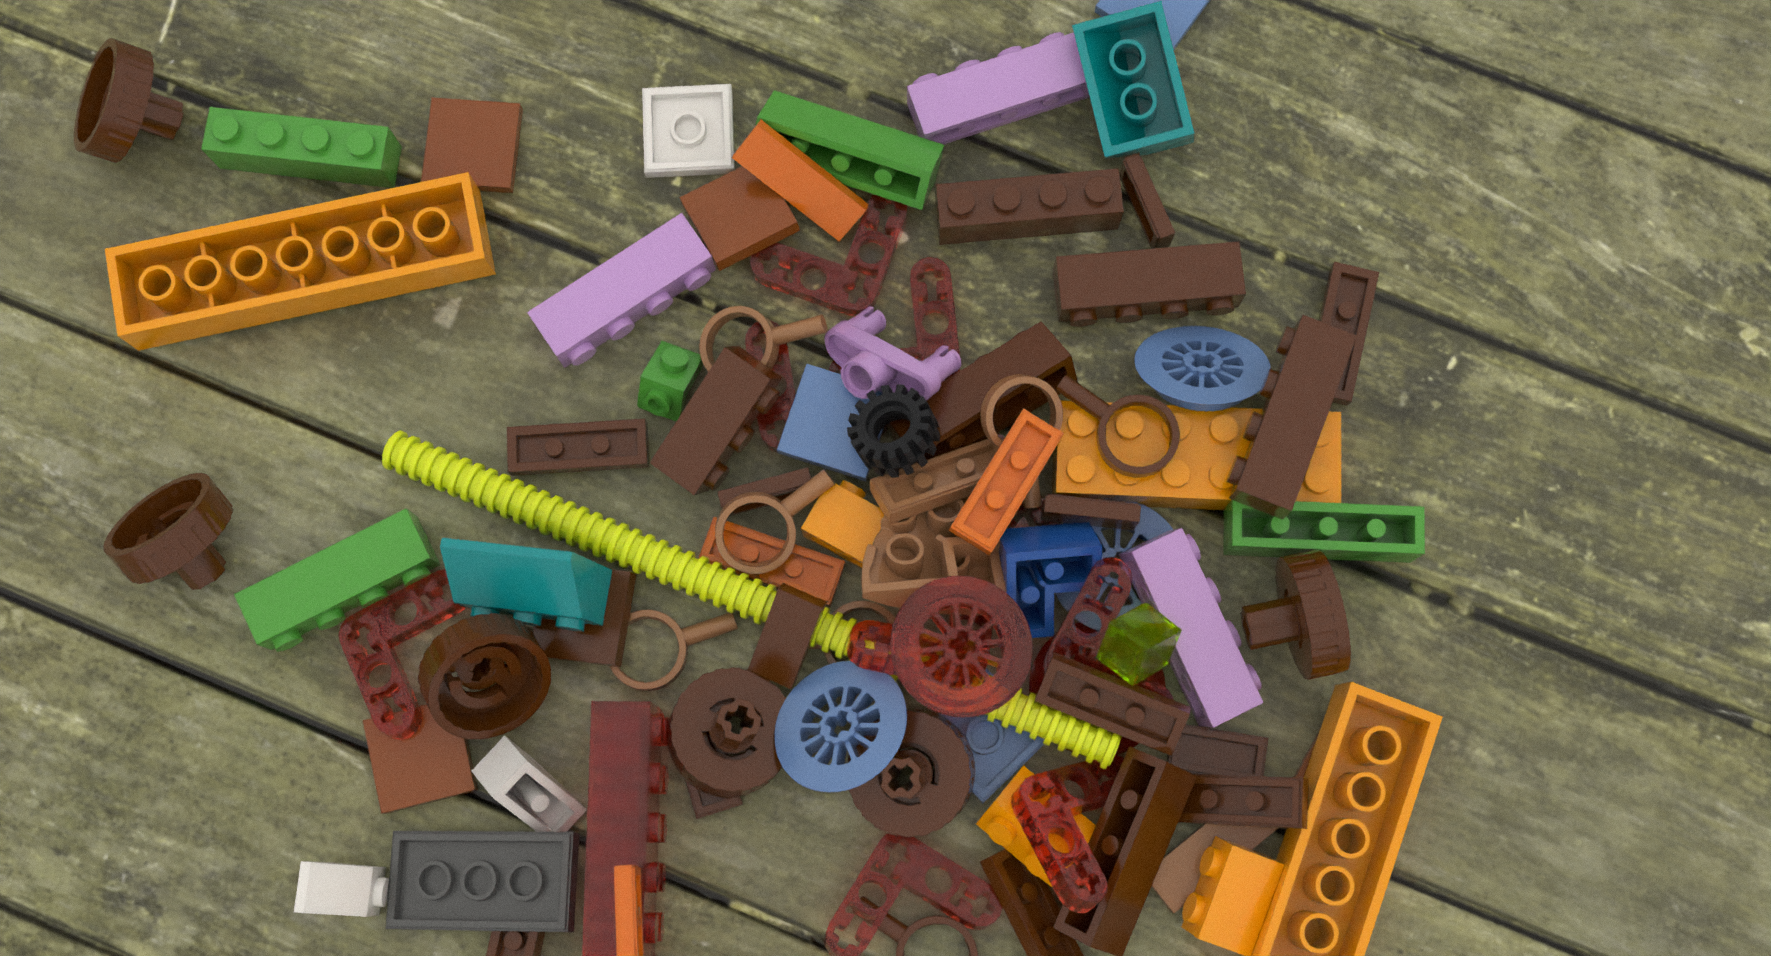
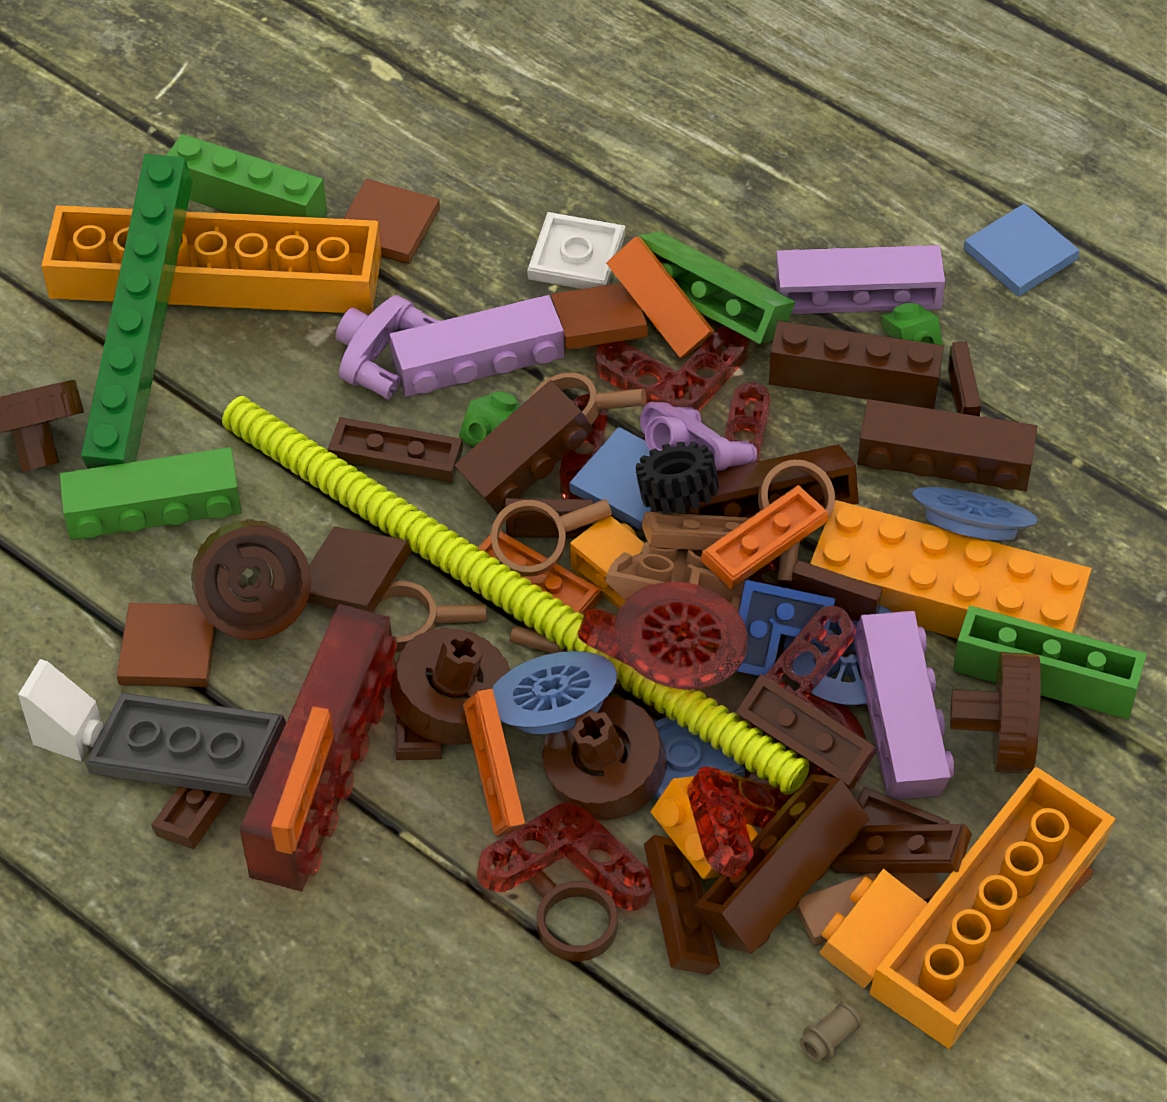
camera: 15 degrees right, 25 degrees down
reddish brown piece [74,38,184,163] -> none
clear red beam [338,569,466,740] -> none
teal slope [440,538,612,632] -> none
white slope [472,735,587,832] -> none
reddish brown tile [748,583,827,689] -> none
reddish brown piece [1056,375,1180,478] -> none
teal slope [1072,1,1195,159] -> none
clear neon green panel [1096,603,1182,686] -> none
reddish brown brick [1226,315,1357,520] -> none
reddish brown plate [1319,261,1379,406] -> none
none -> green brick [81,154,193,469]
none -> lavender connector [335,295,440,400]
none -> orange tile [463,689,525,836]
none -> bright green bracket [881,303,944,354]

